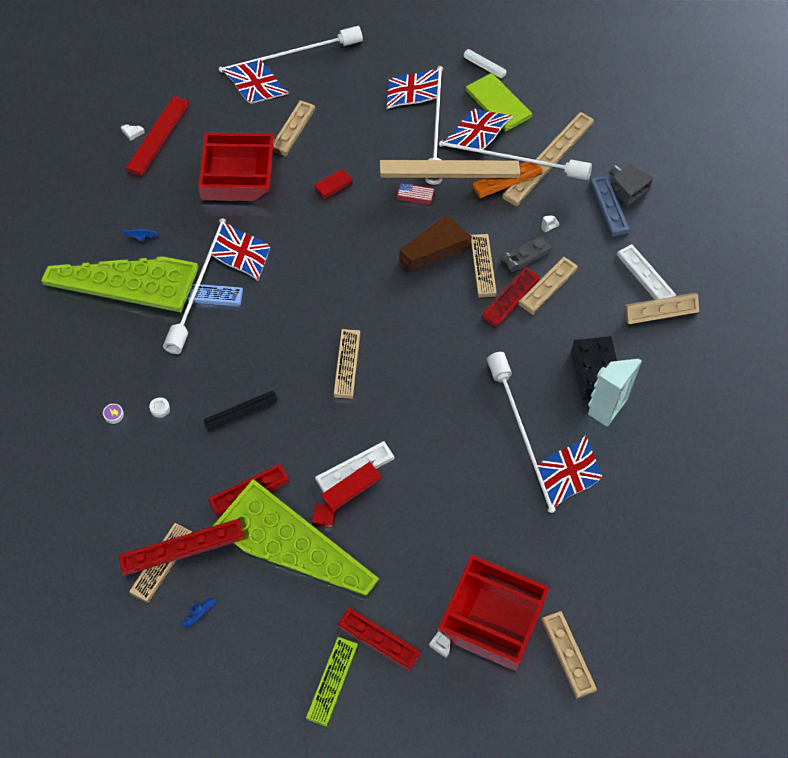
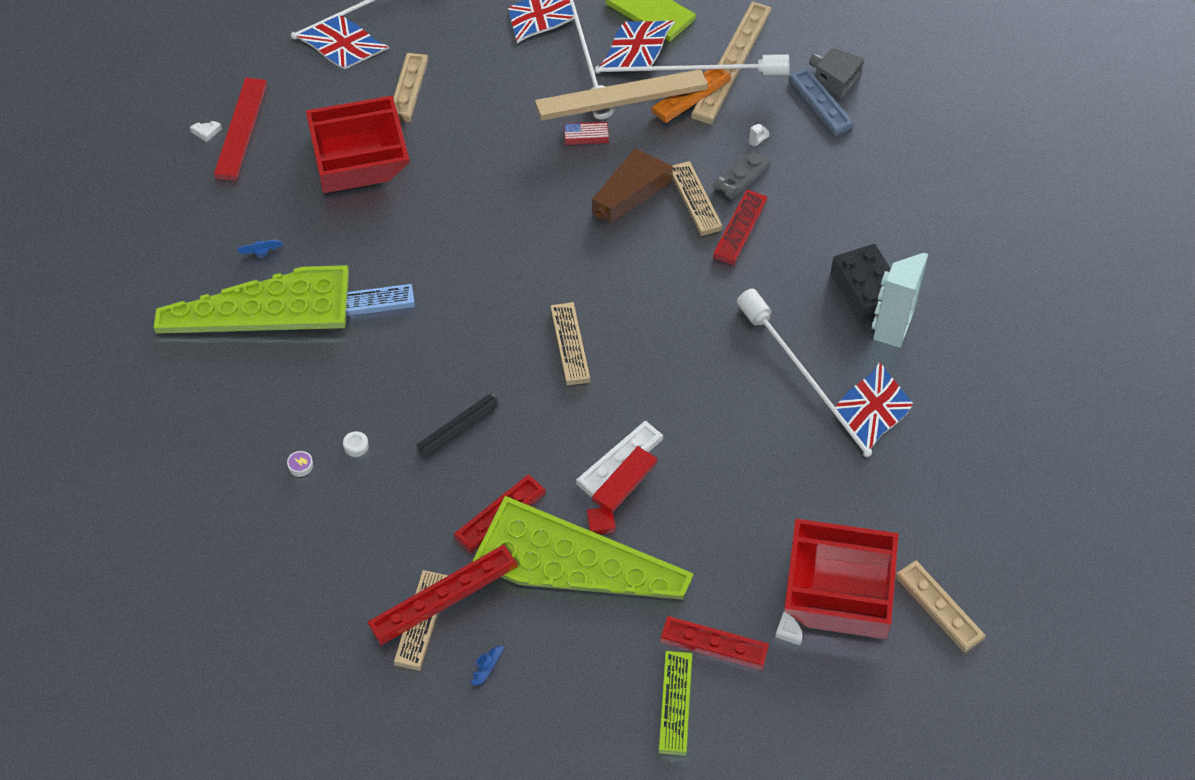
camera: 15 degrees left, 5 degrees down
flag [163,218,270,354] -> none
red tile [314,169,353,200] -> none
tan tile [518,257,578,315] -> none
white tile [617,244,676,300] -> none
tan plate [625,293,699,324] -> none

